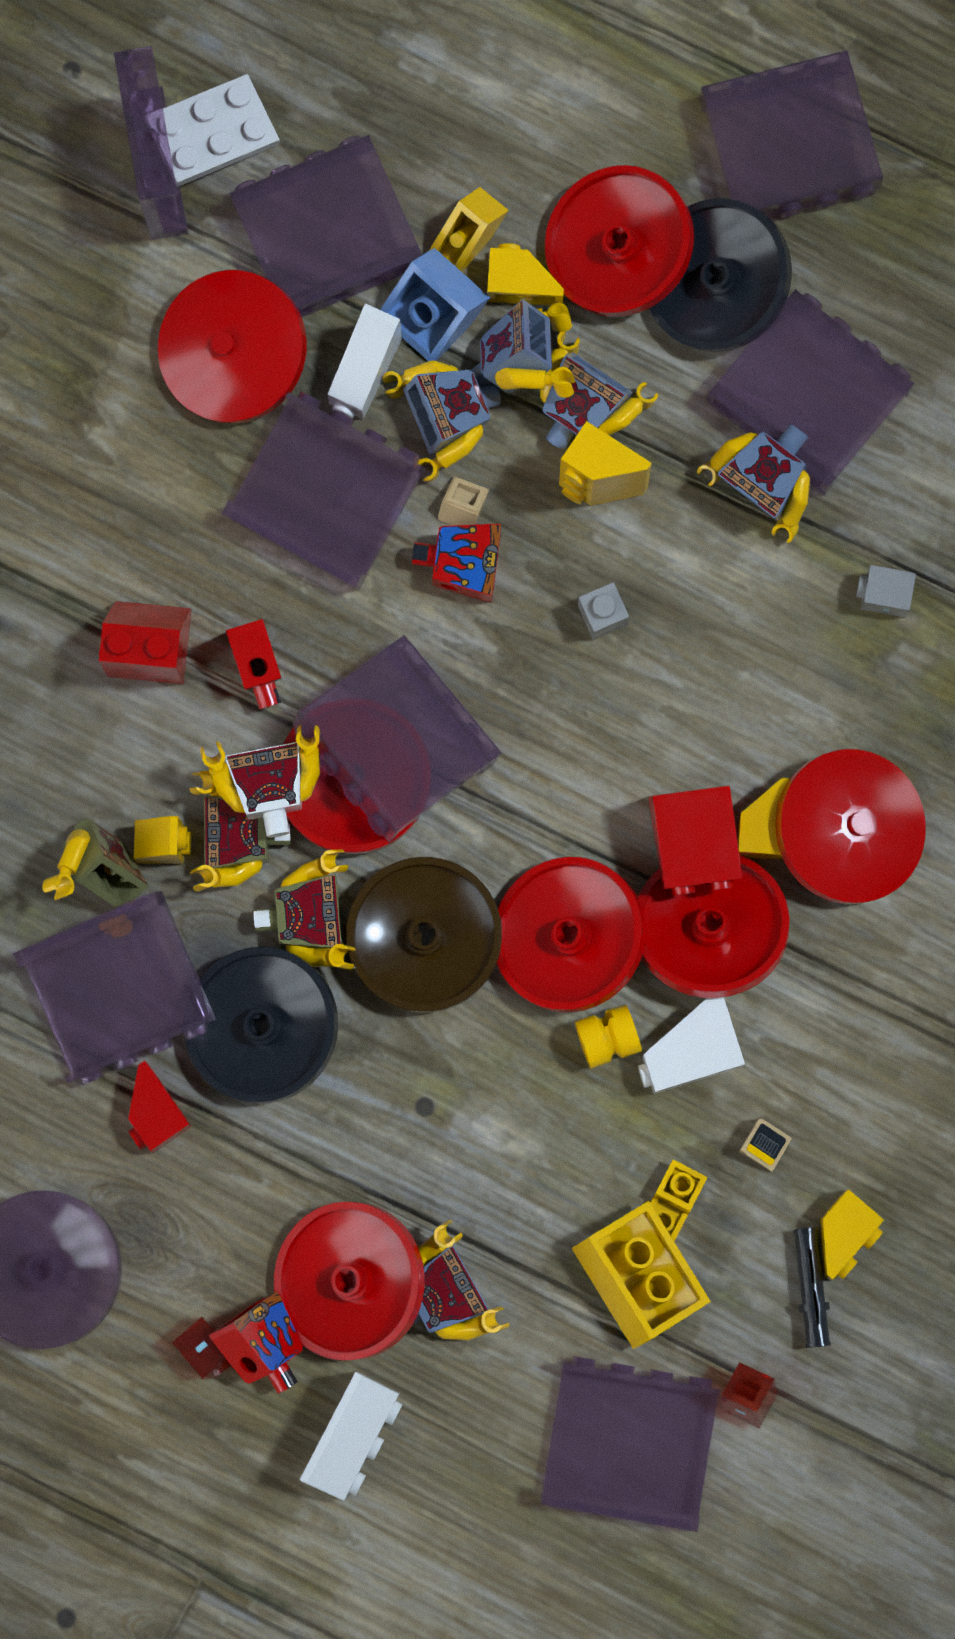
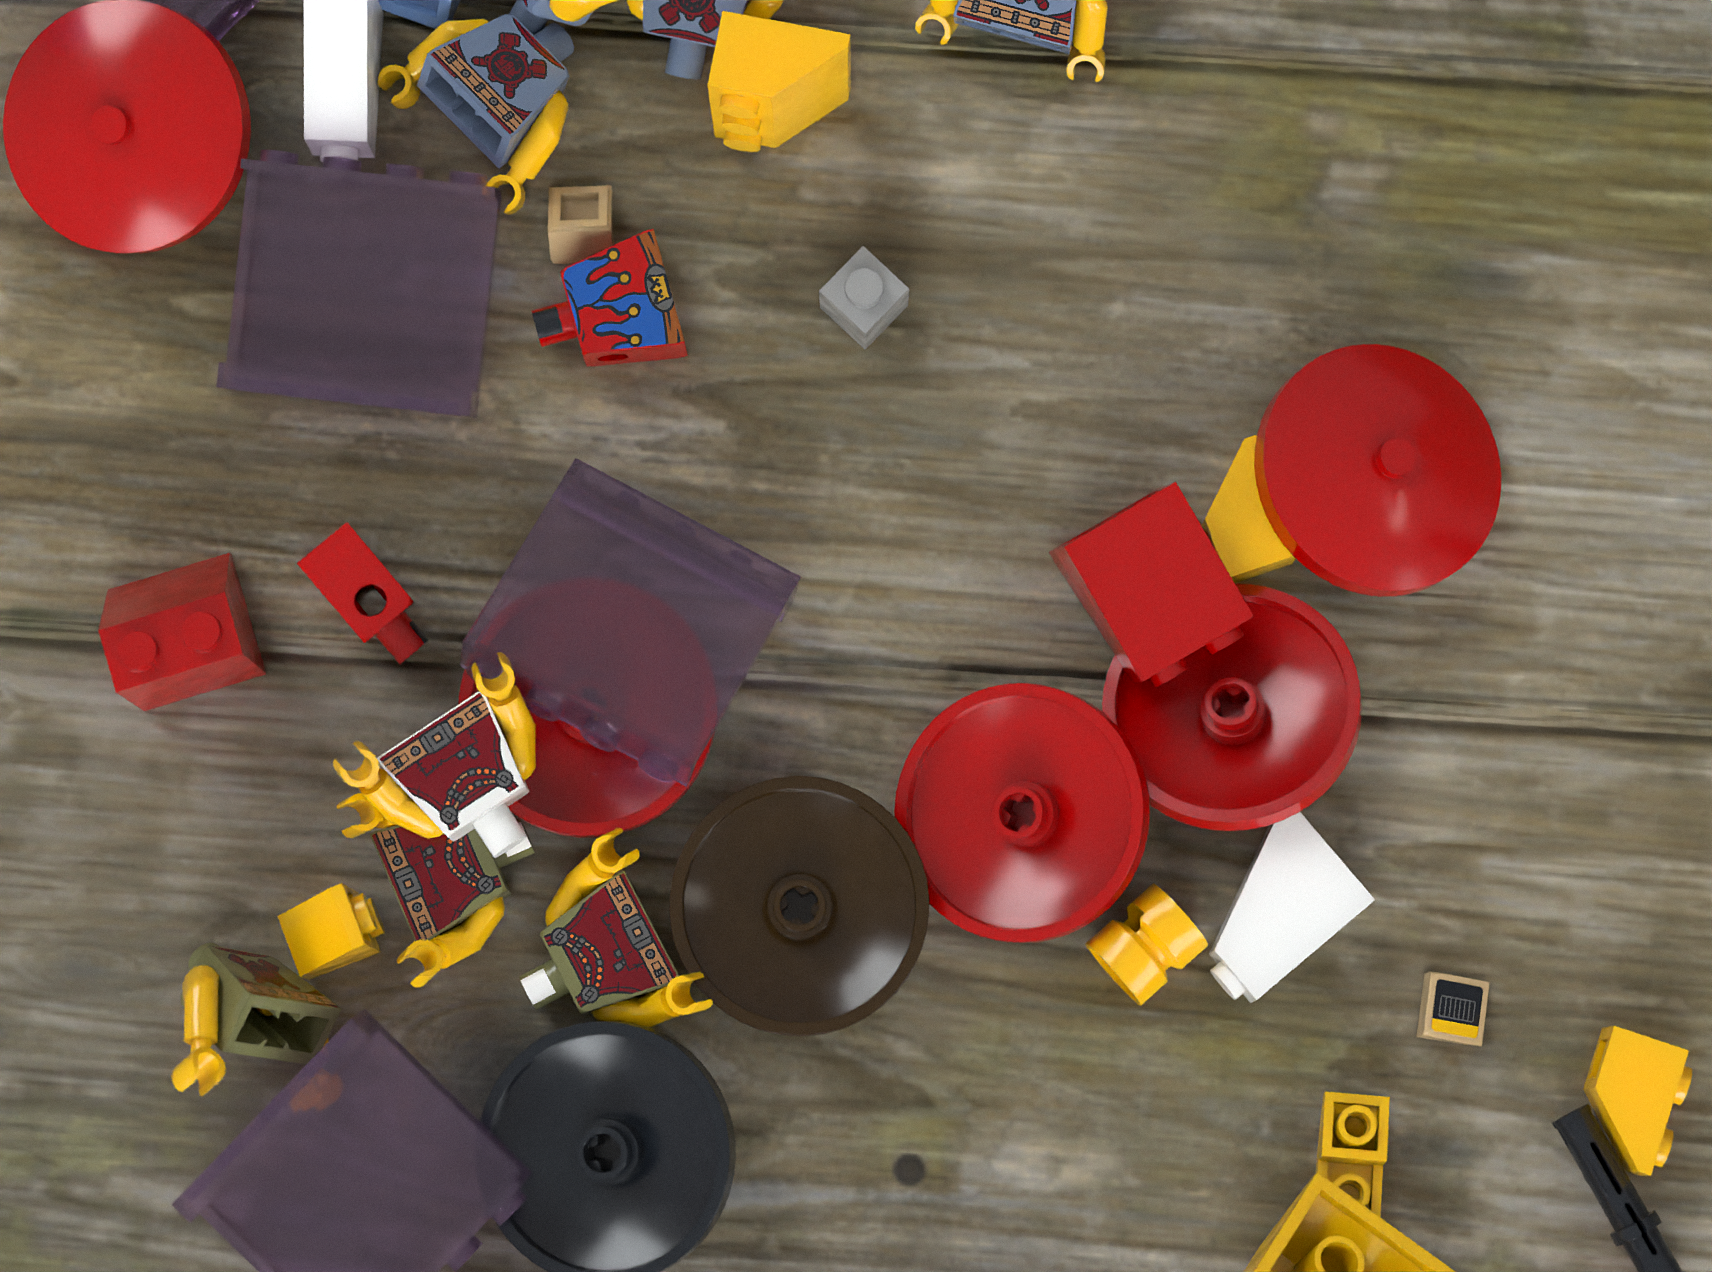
camera: 25 degrees left, 0 degrees up
light grey brick [856,565,916,618] -> none

